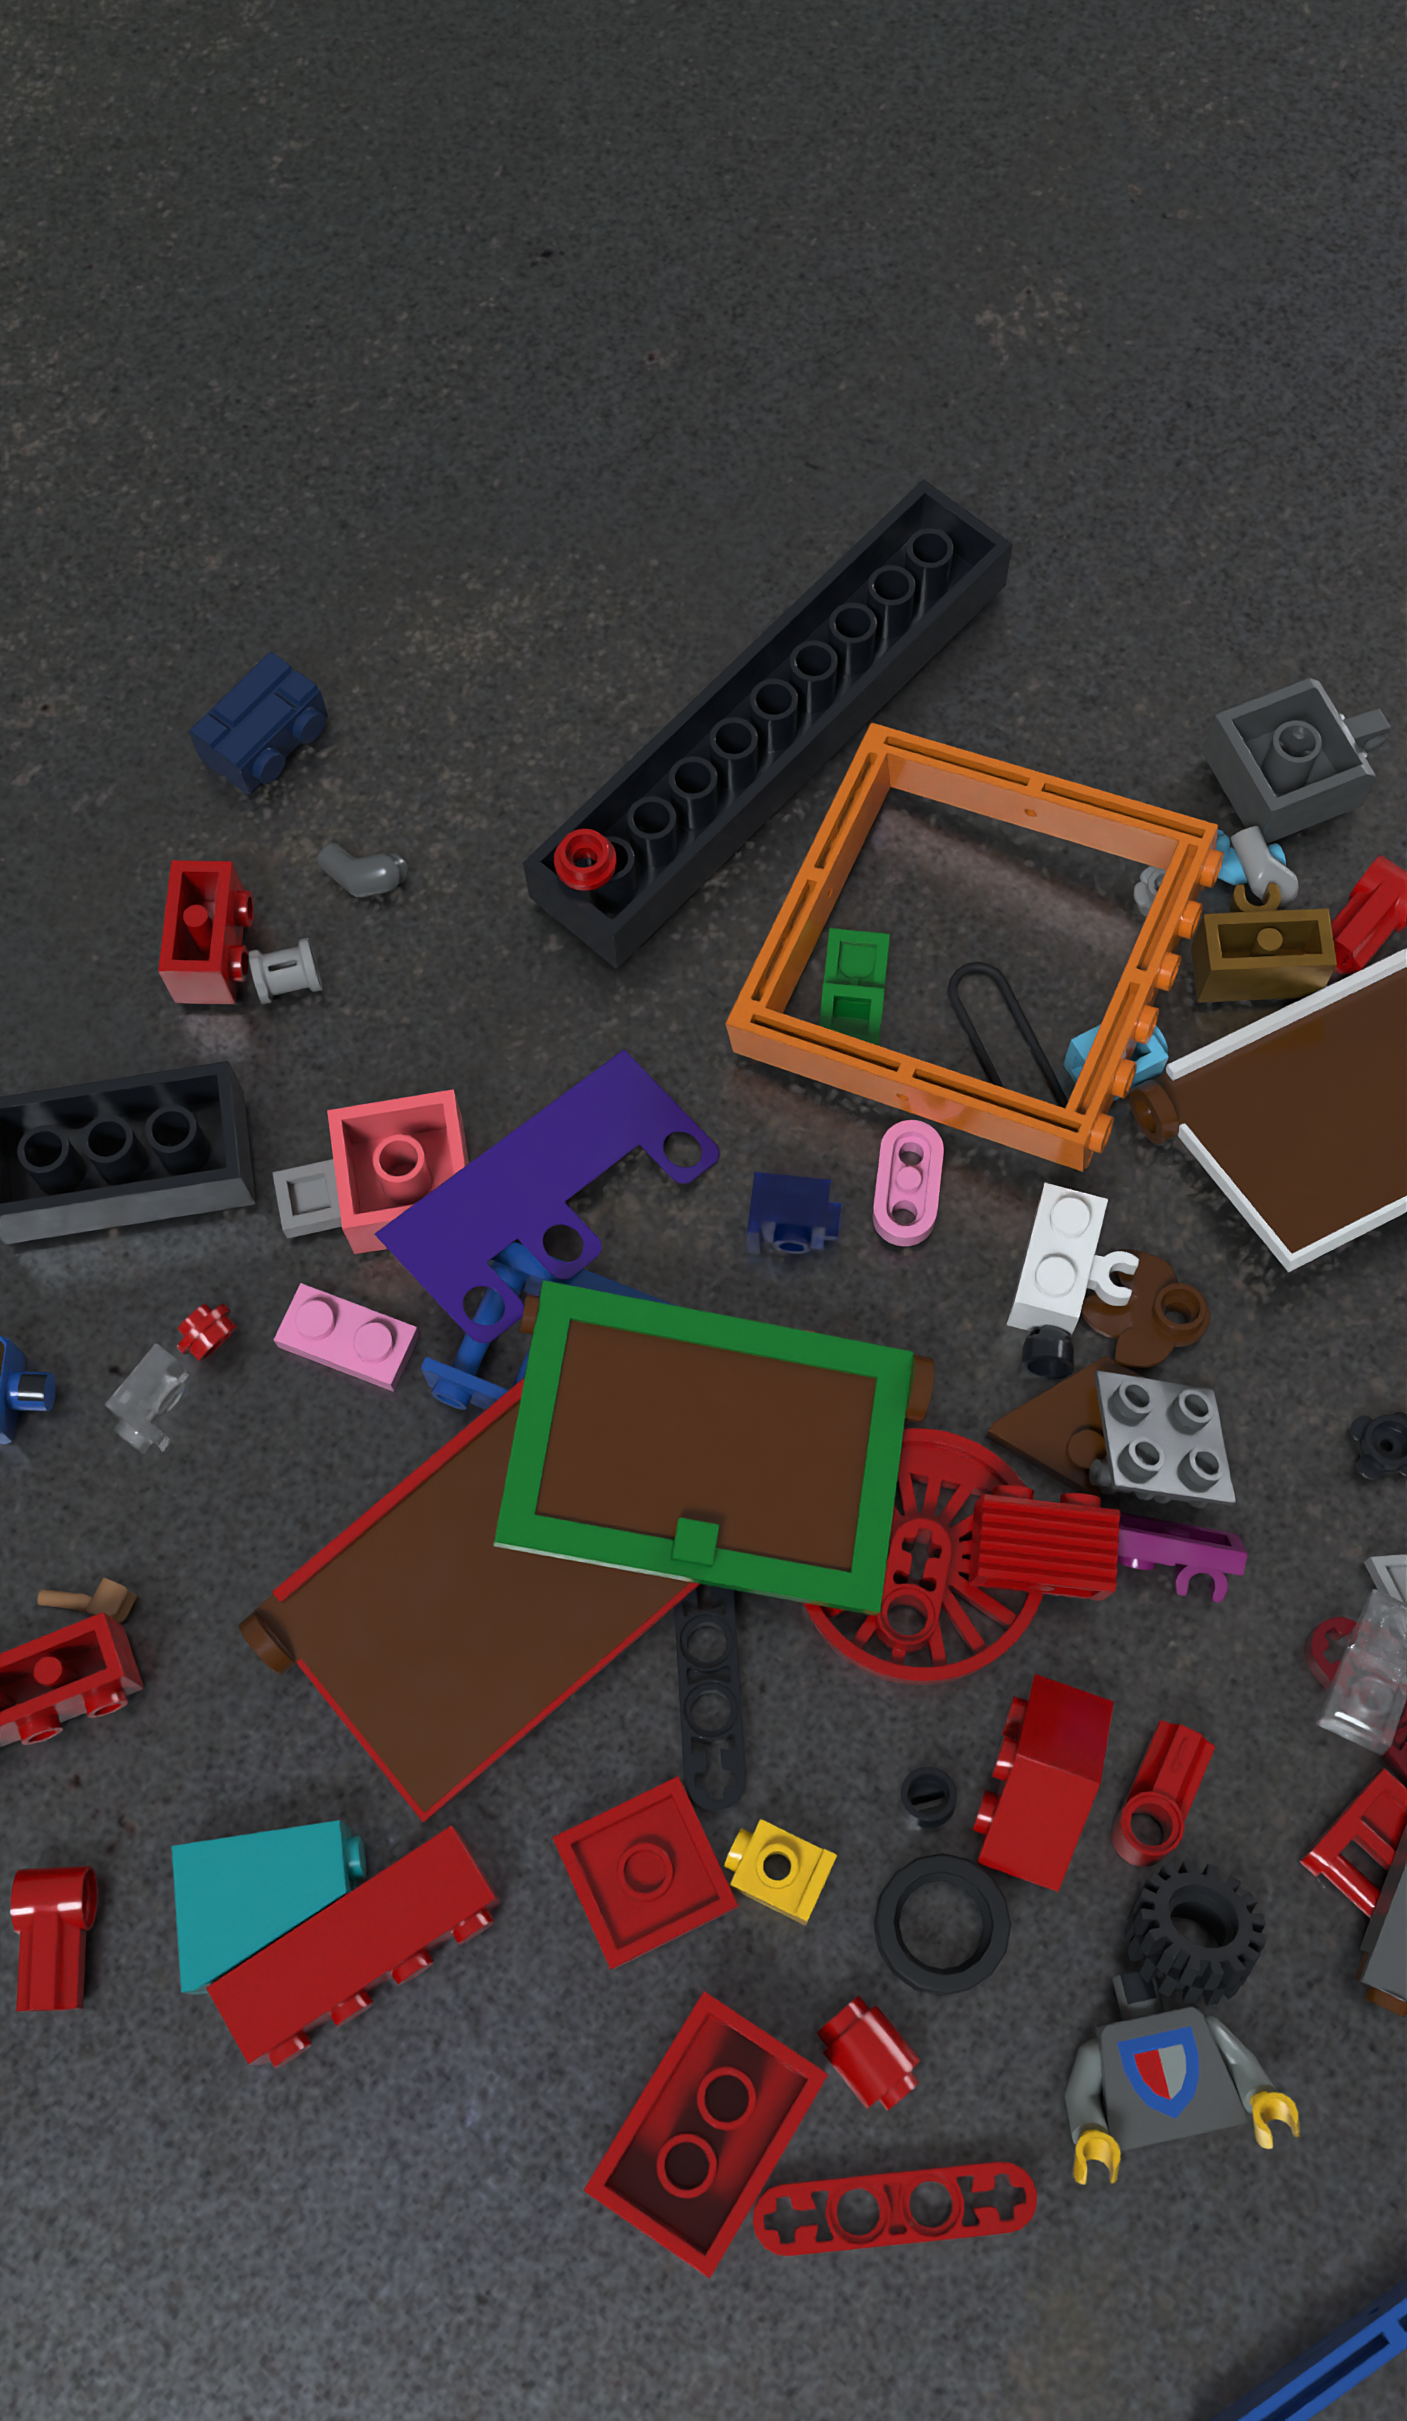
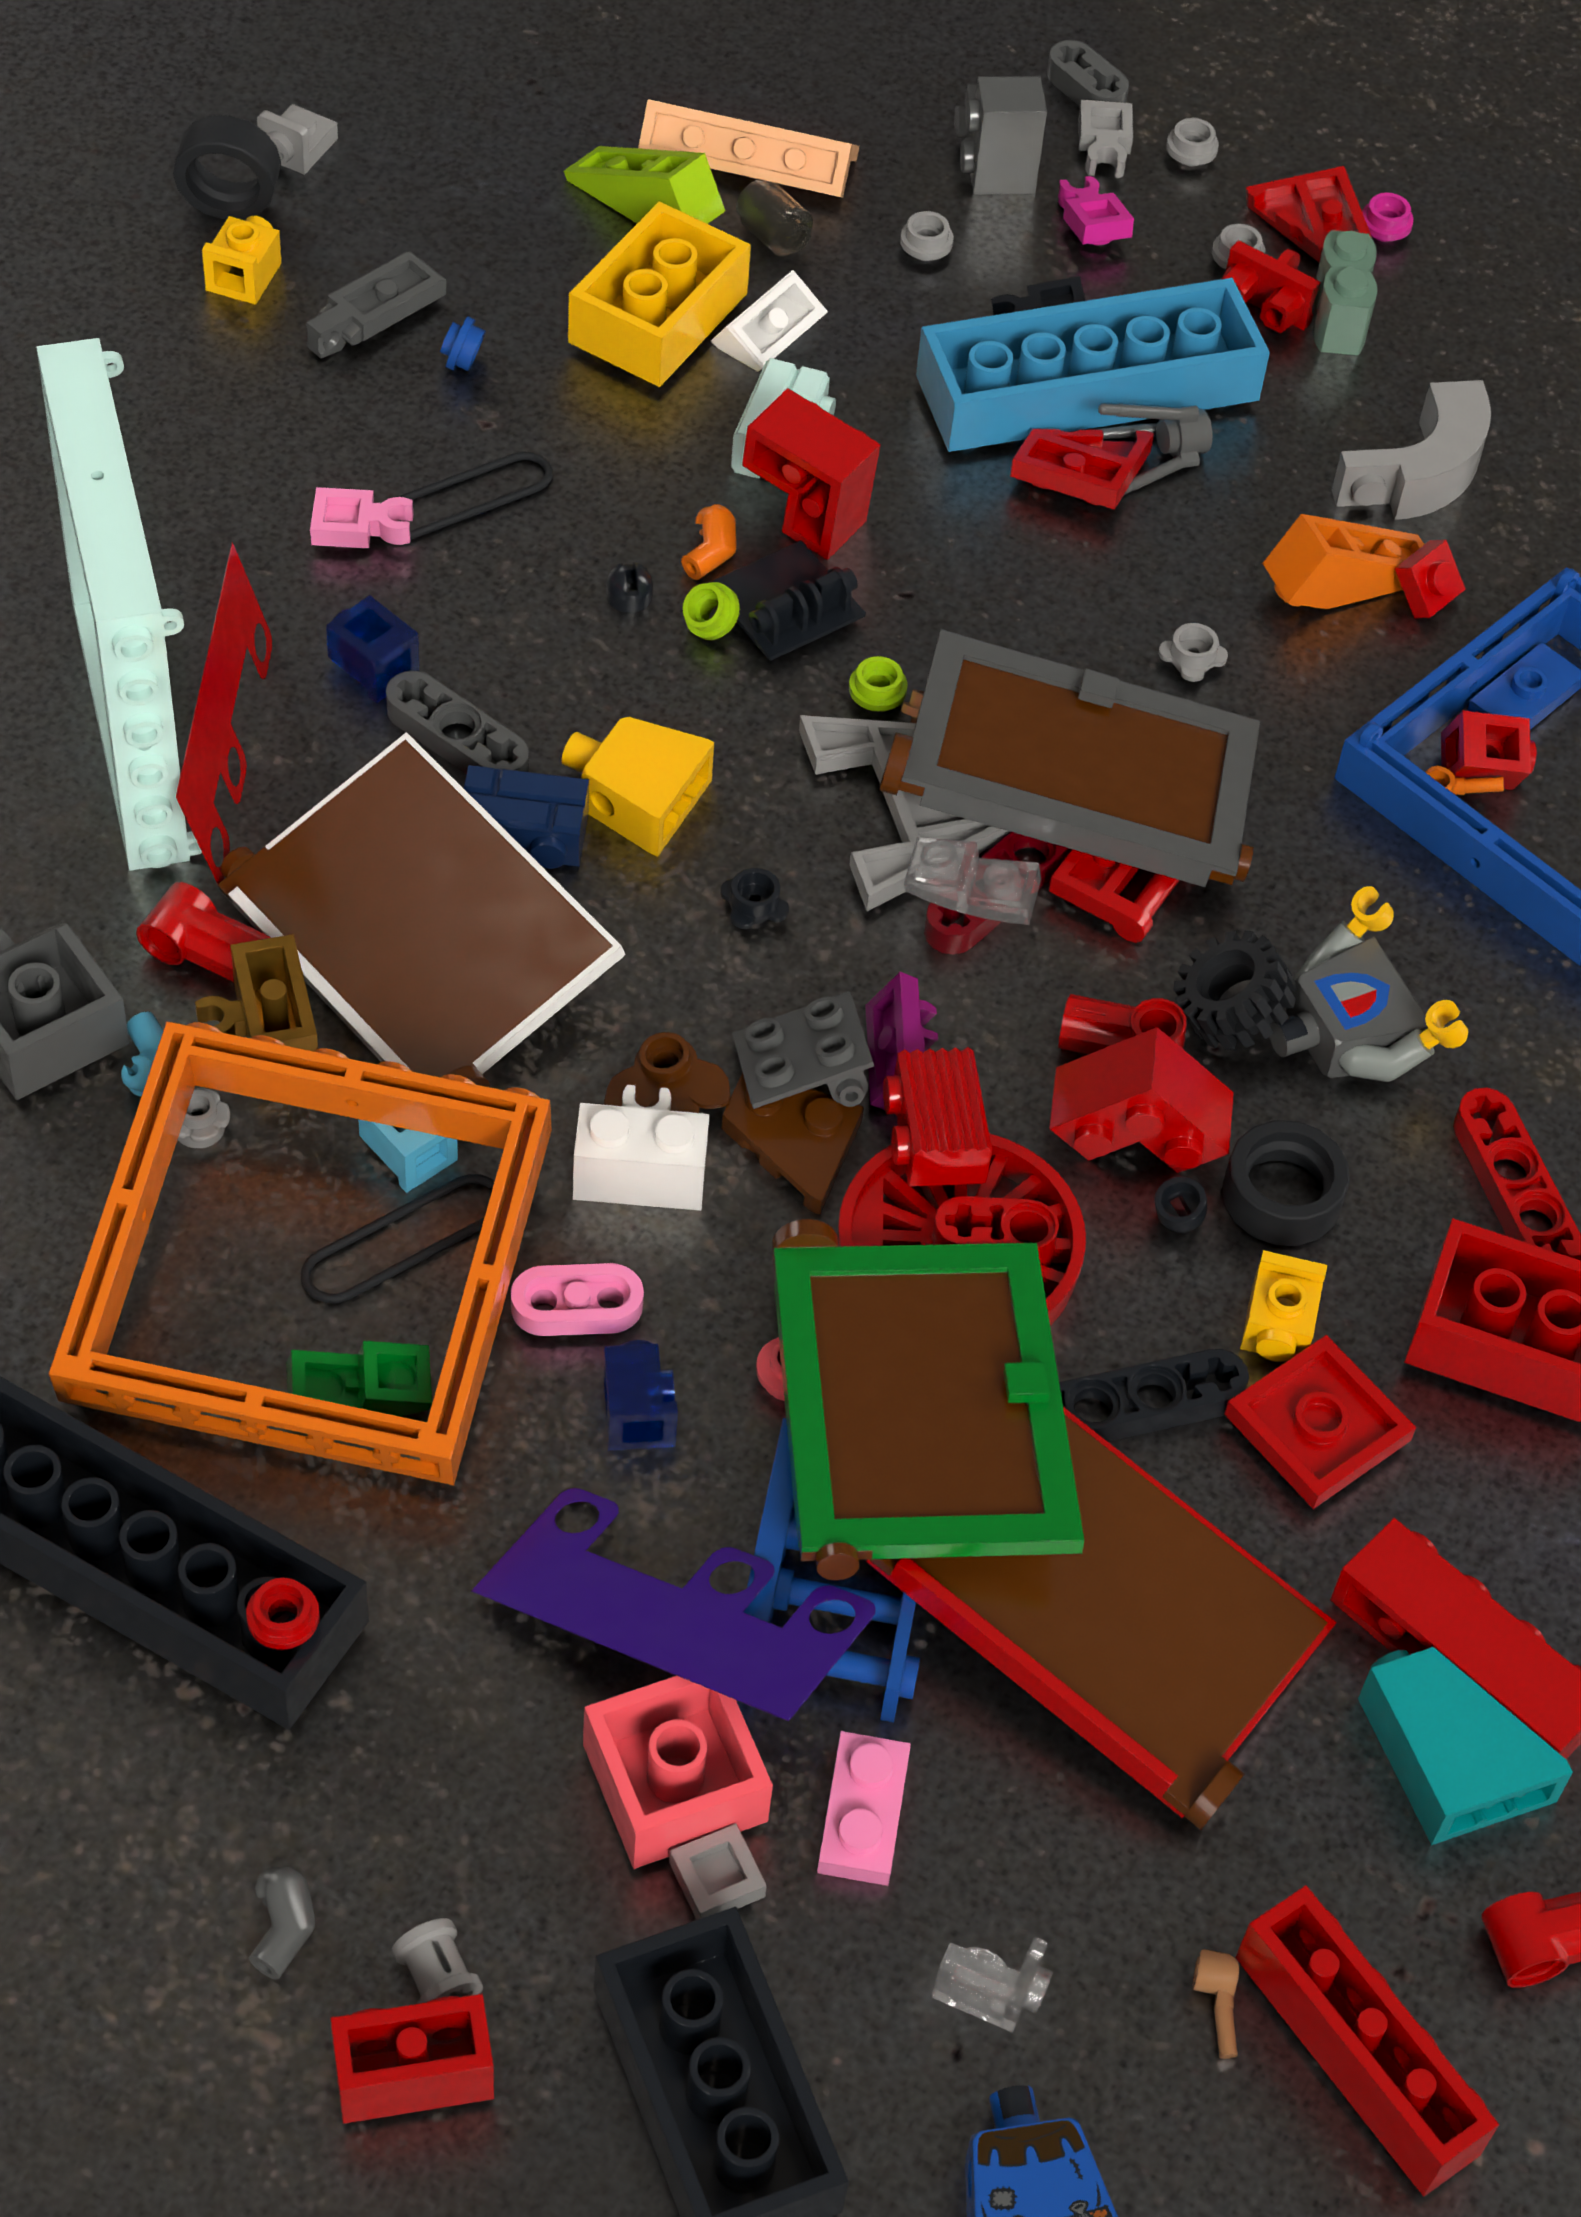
camera: 110 degrees left, 15 degrees down
red plate [176,1303,238,1362] -> none
dark blue brick [188,652,328,795] -> none
red brick [816,1995,921,2111] -> none
black hinge [1021,1325,1074,1380] -> none
light grey arm [1230,826,1299,908] -> none

